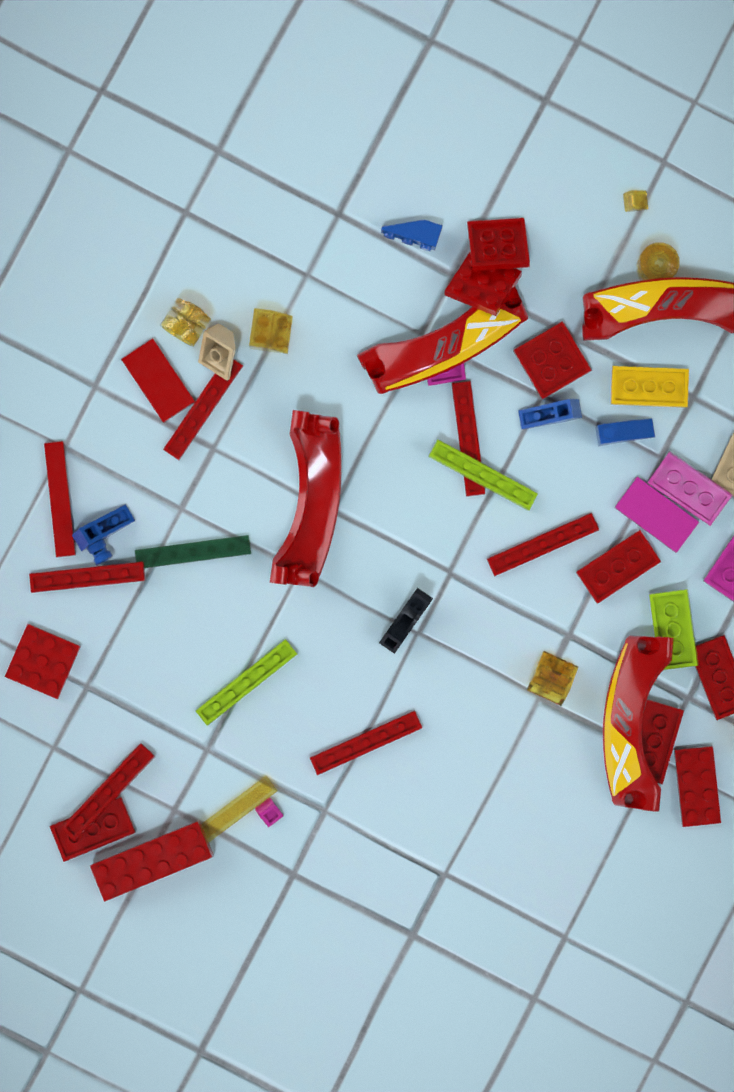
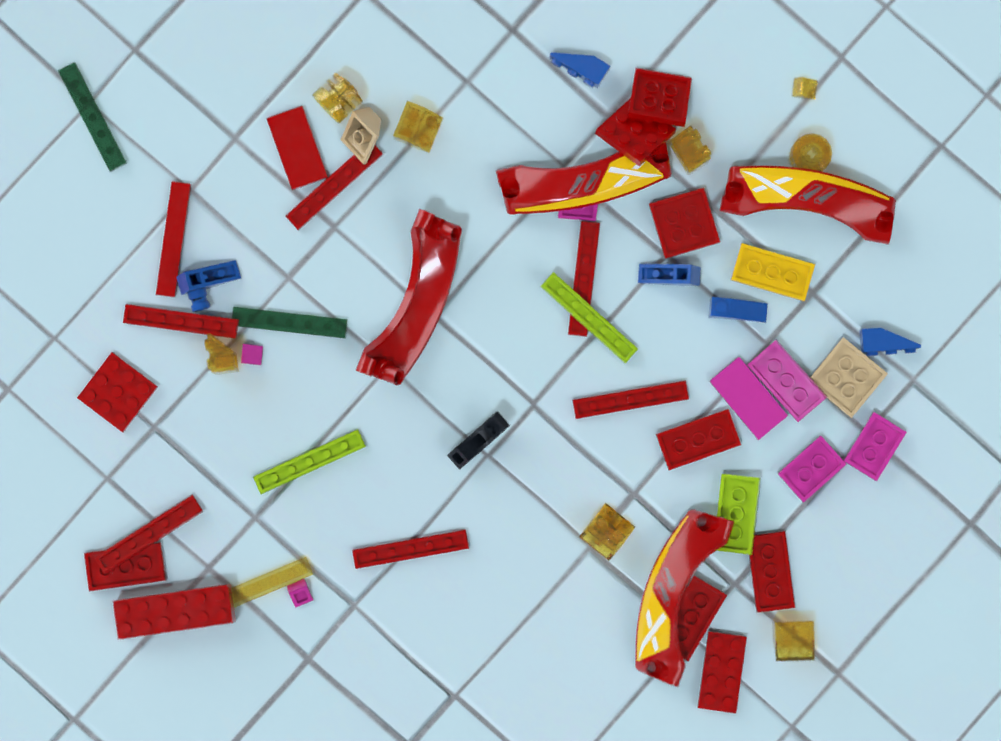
camera: 15 degrees right, 0 degrees up
none -> clear yellow slope [204,334,239,375]
none -> dark pink slope [241,344,263,365]
none -> clear yellow slope [669,126,712,175]

